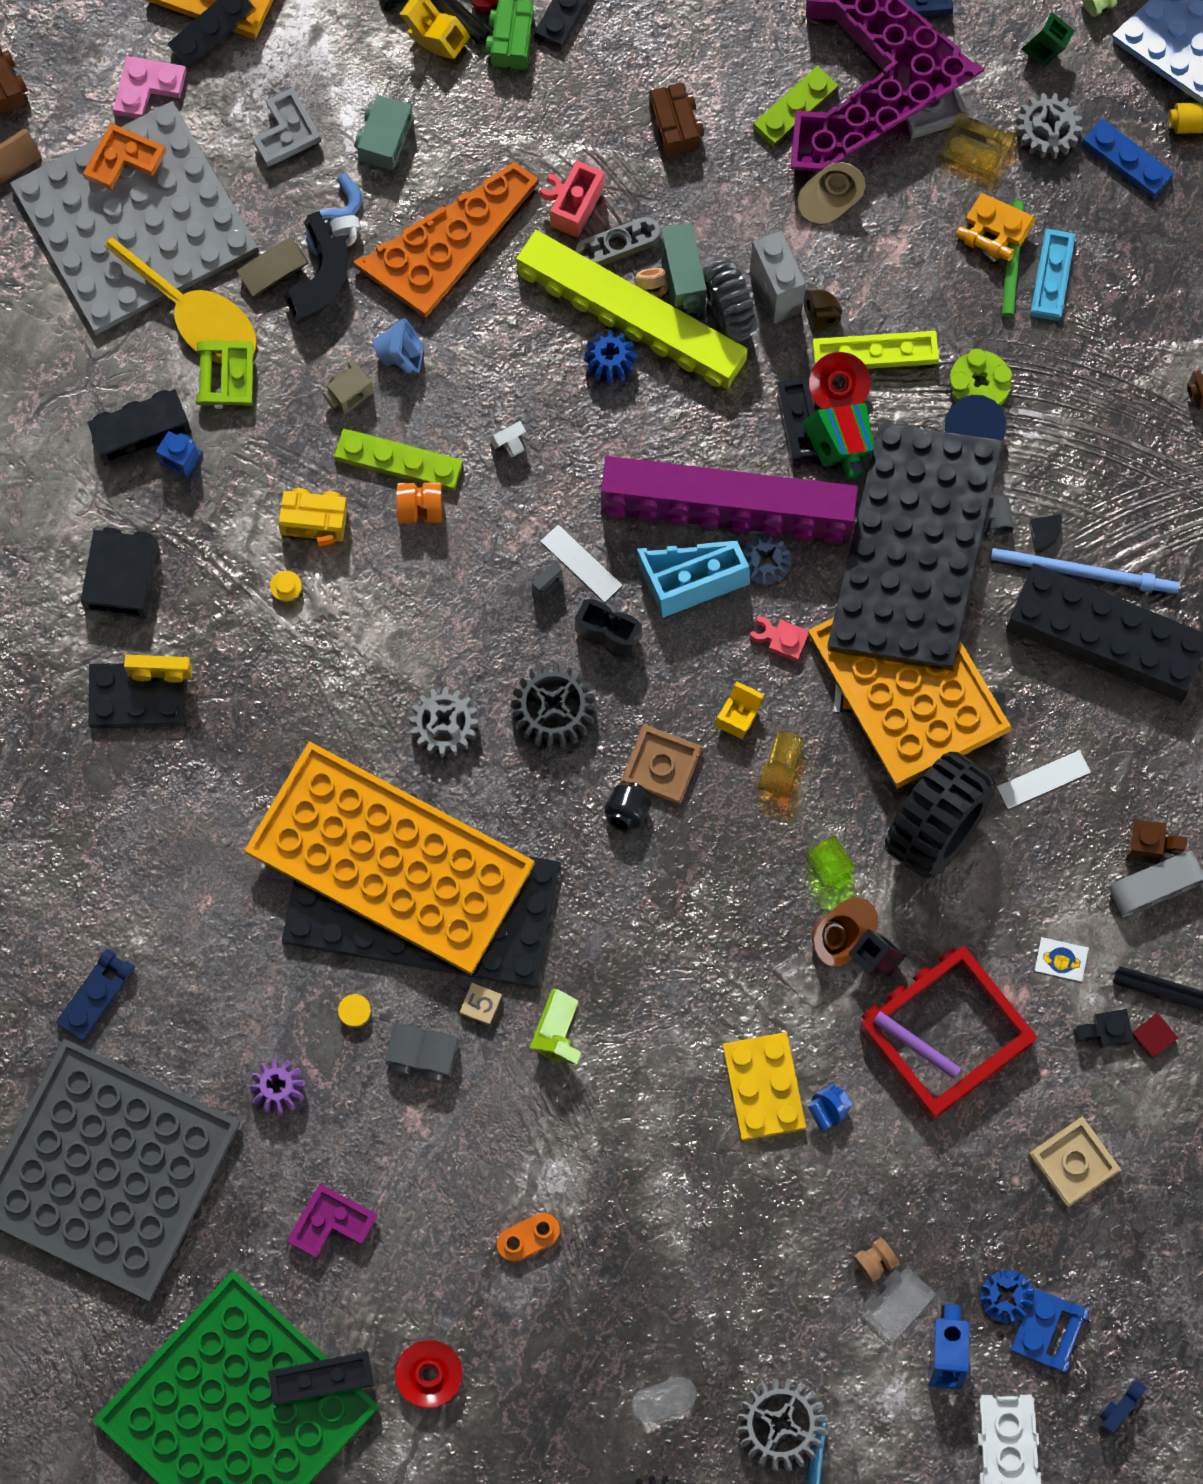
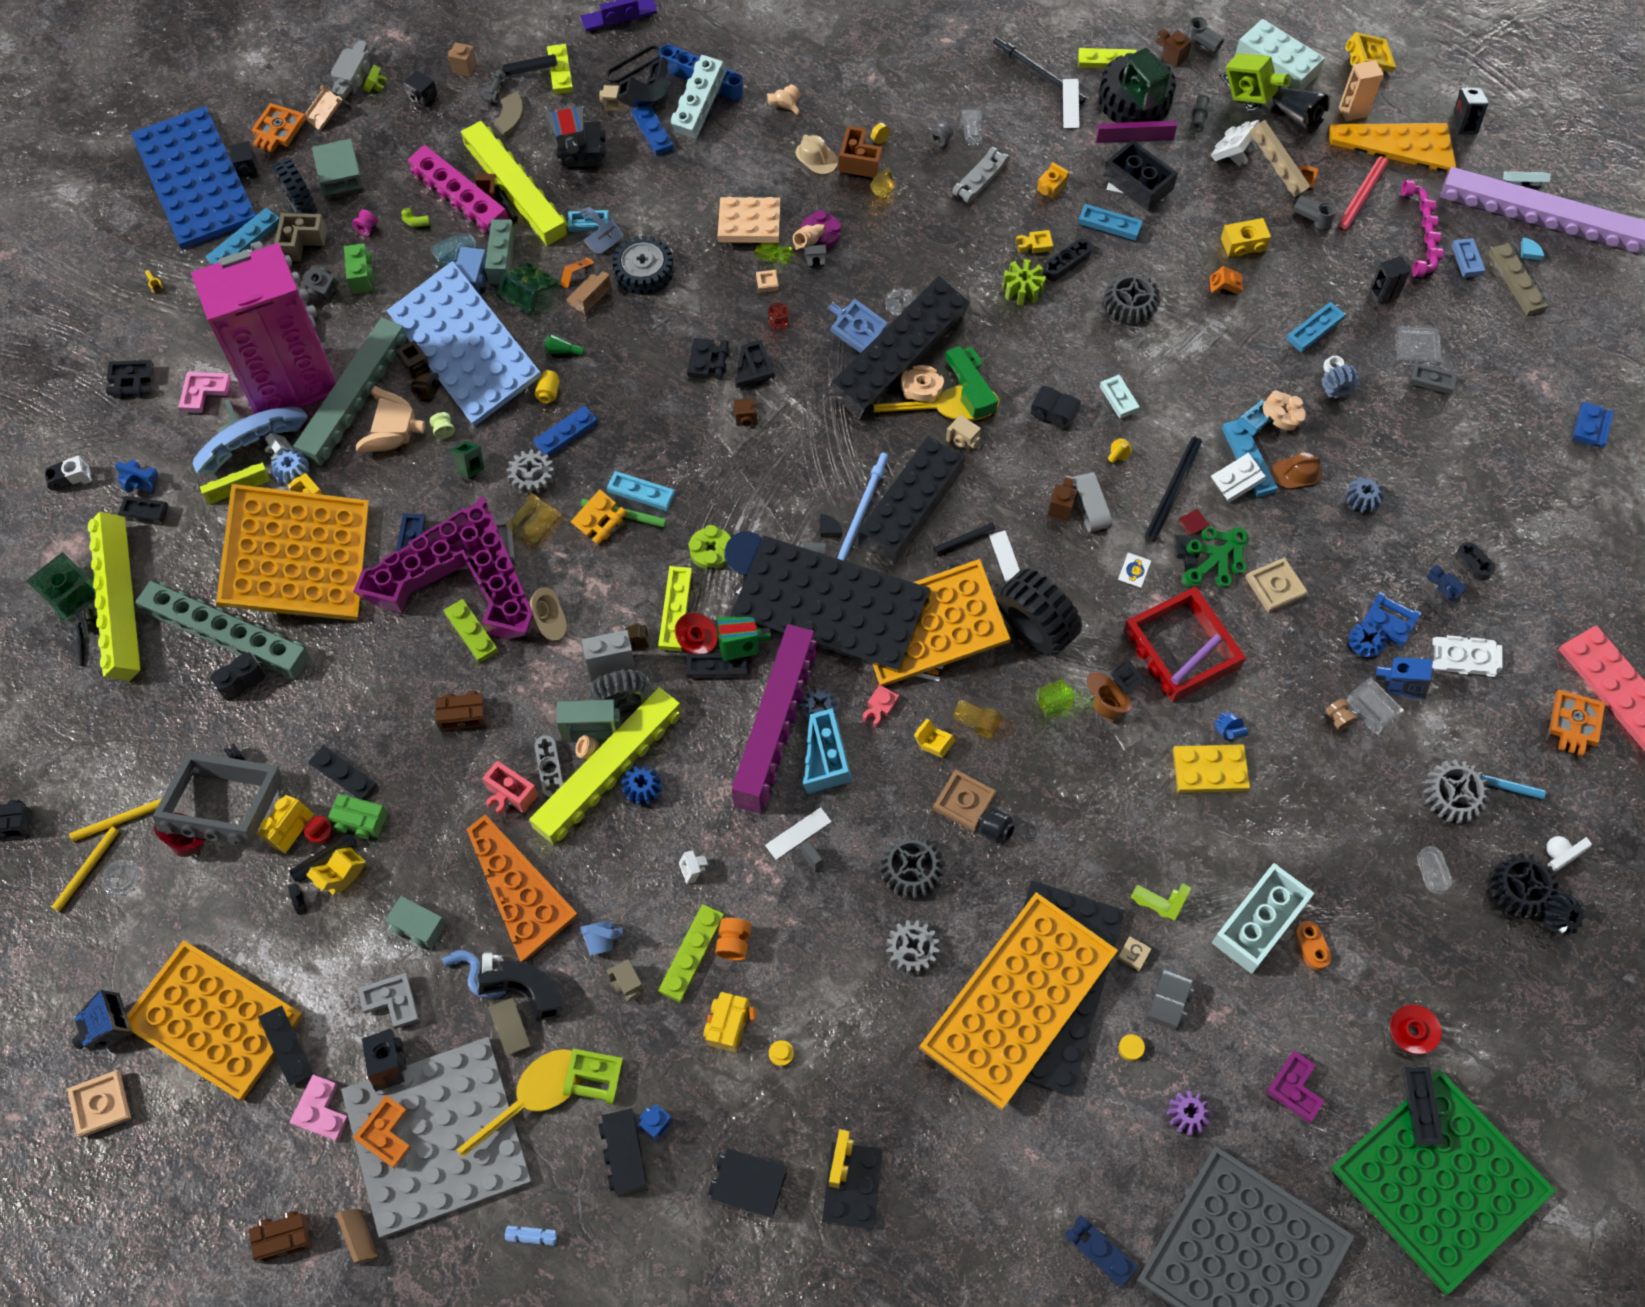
camera: 80 degrees left, 10 degrees down
black brick [575,599,642,657] -> none
none -> black brick [362,1028,407,1092]
none -> light blue axle [505,1226,557,1246]
none -> black bar [933,522,996,555]
none -> green plant [1182,526,1249,588]
none -> light aqua brick [1212,863,1314,974]
none -> black beam [1456,542,1495,581]

